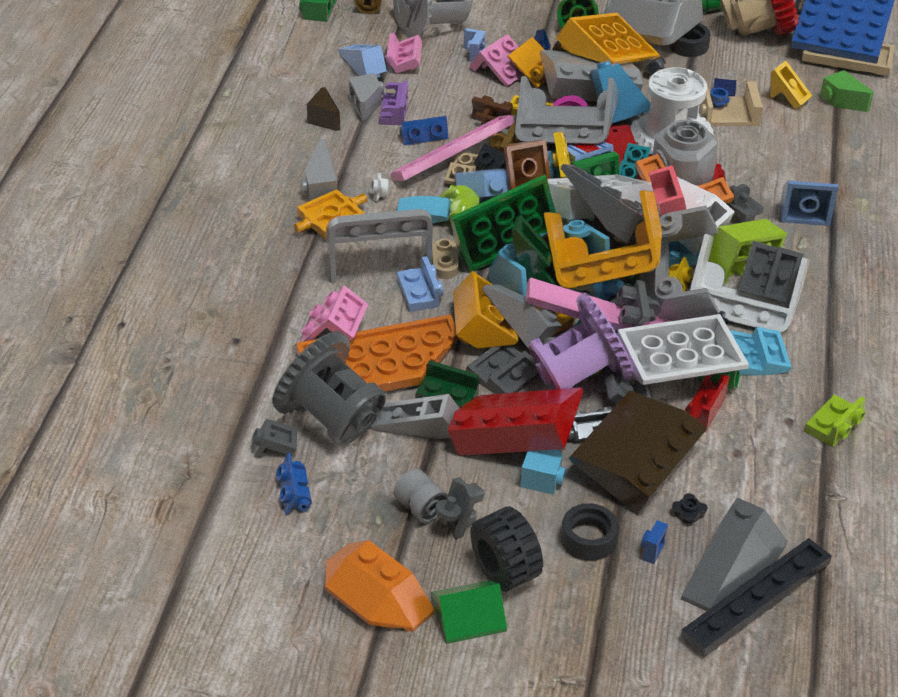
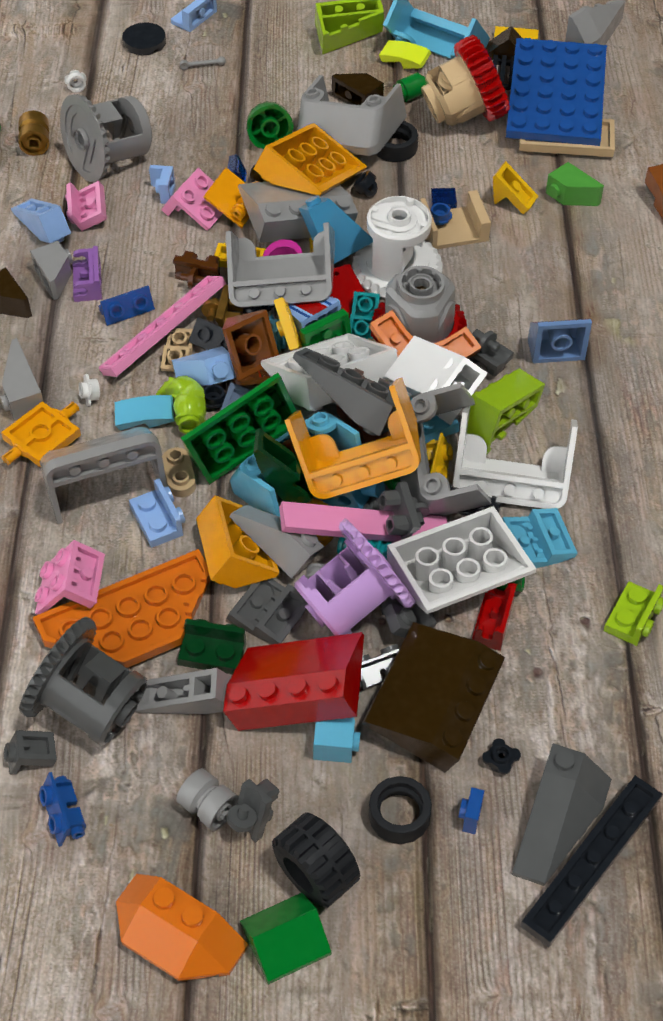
camera: 10 degrees left, 10 degrees up
coral panel [649,165,686,216] -> none
dark grey slope [738,241,804,304] -> none

